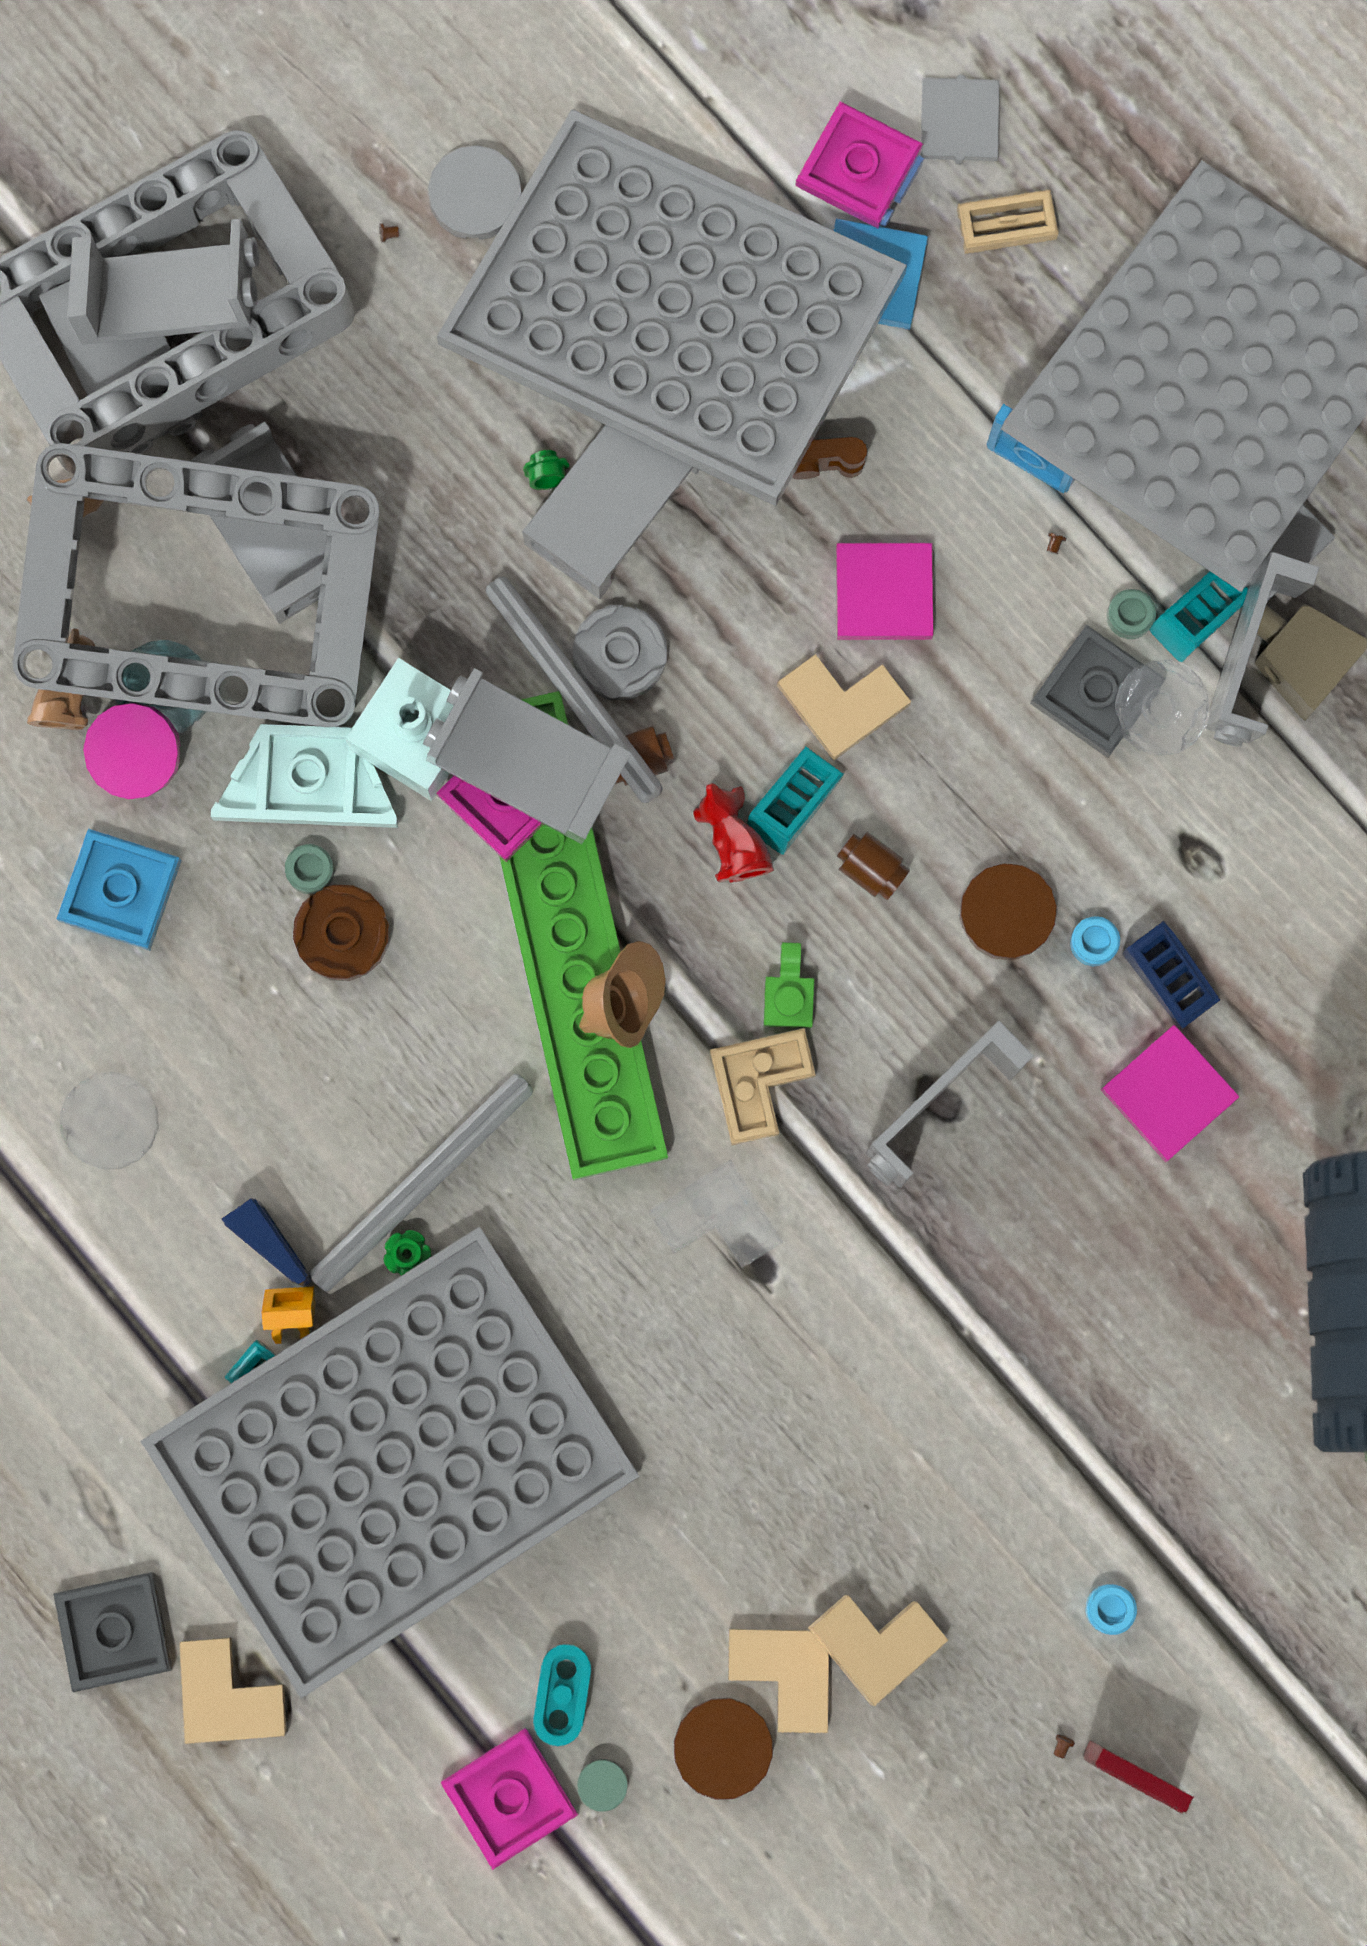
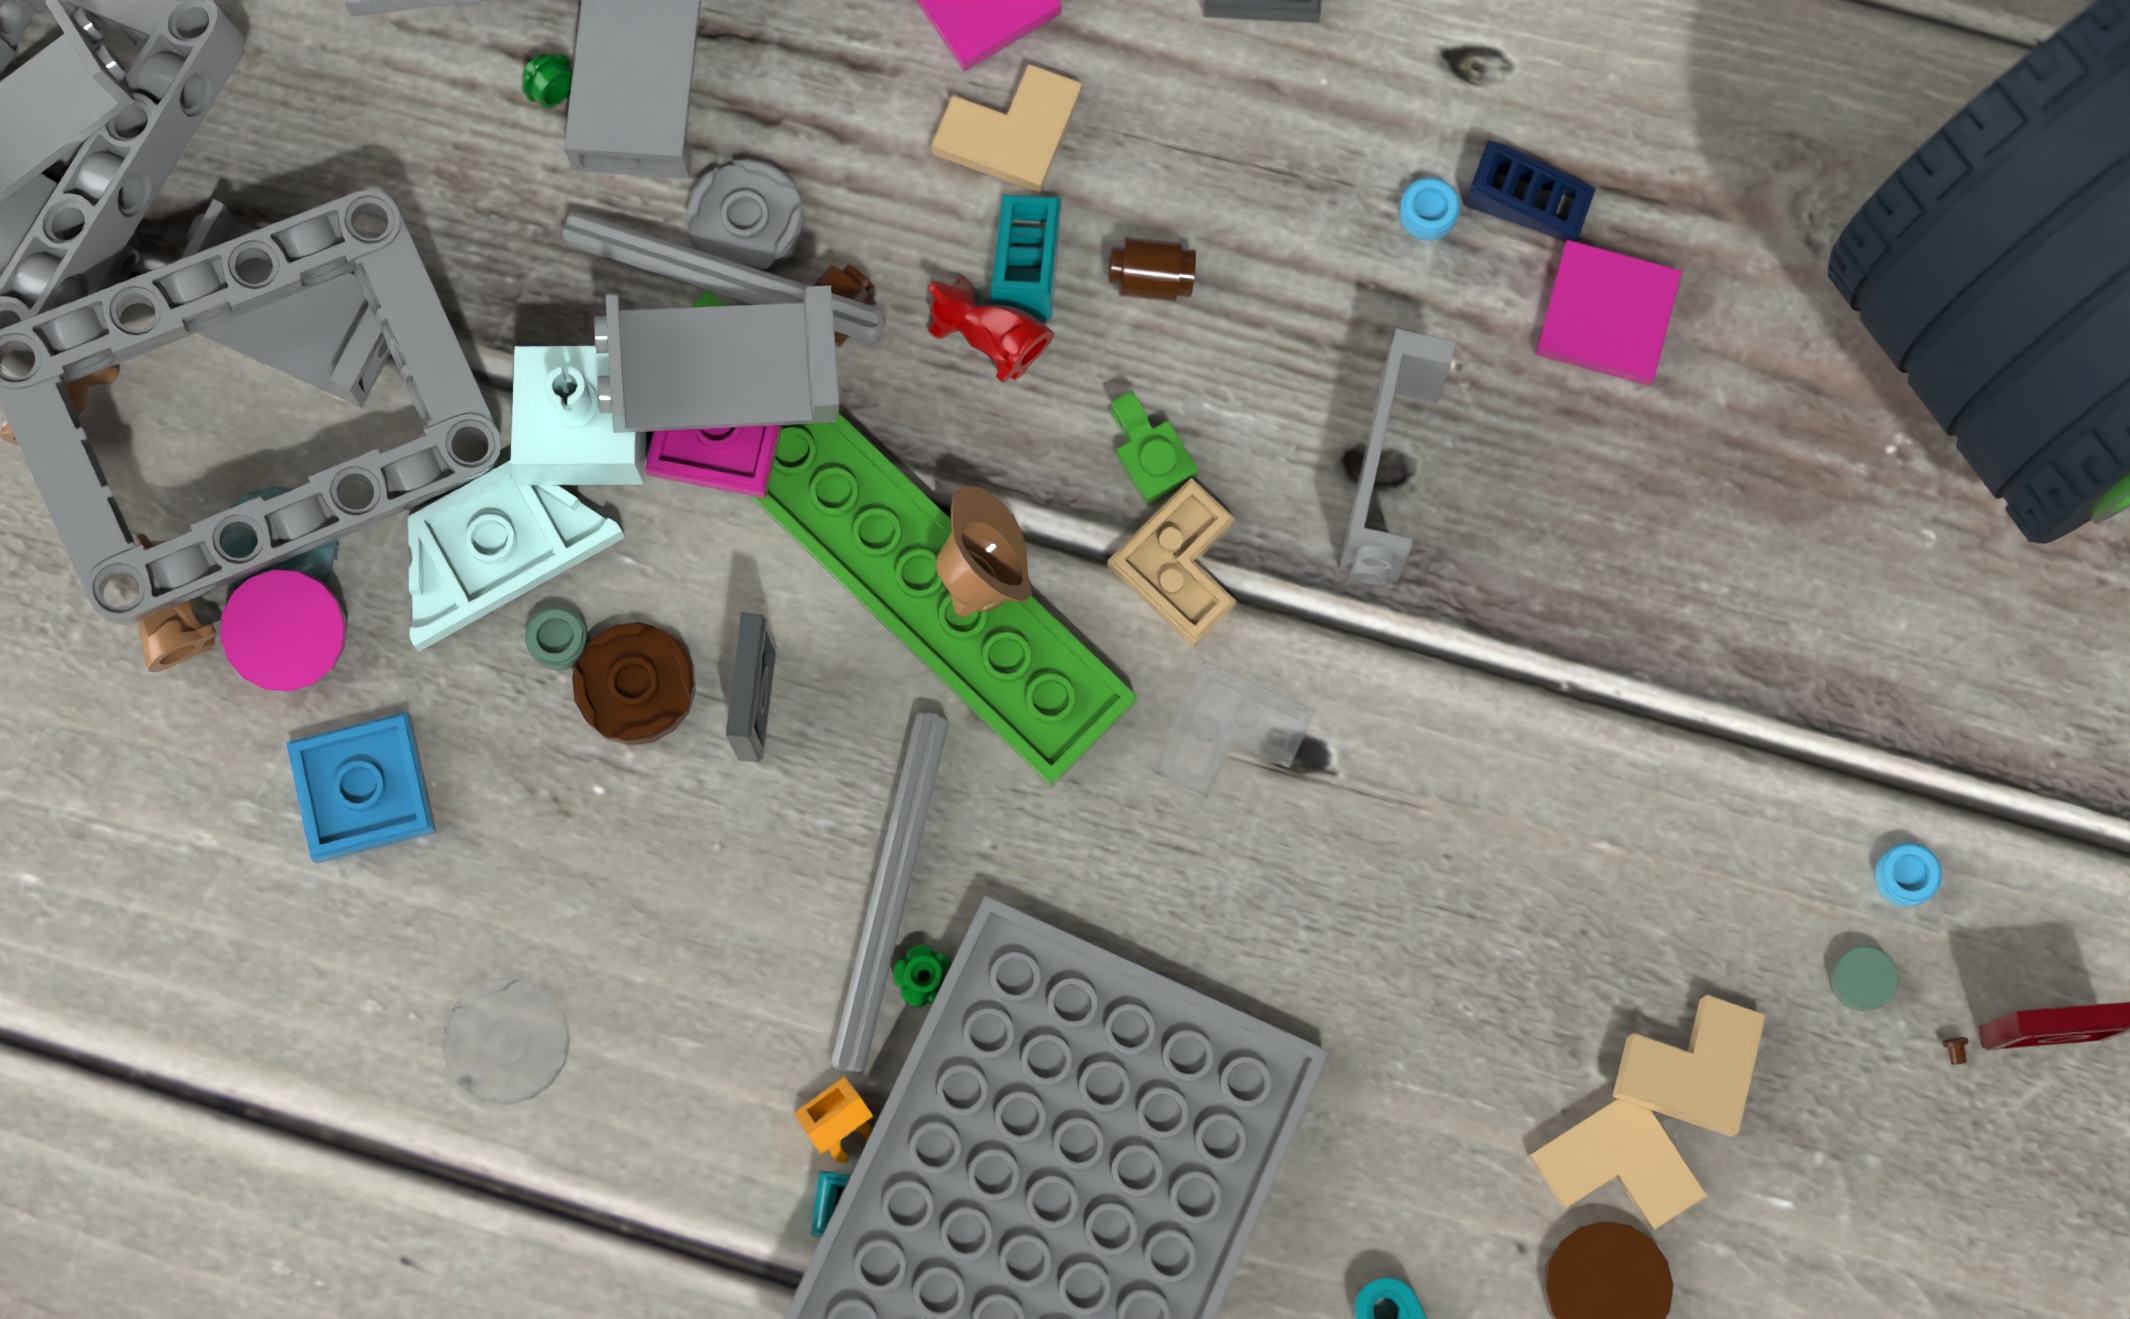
camera: 30 degrees left, 5 degrees down
dark blue slope [221,1198,312,1287] -> none
reddish brown tile [959,863,1057,961] -> none
none -> dark grey tile [726,612,777,763]
none -> sand green tile [1831,946,1899,1011]

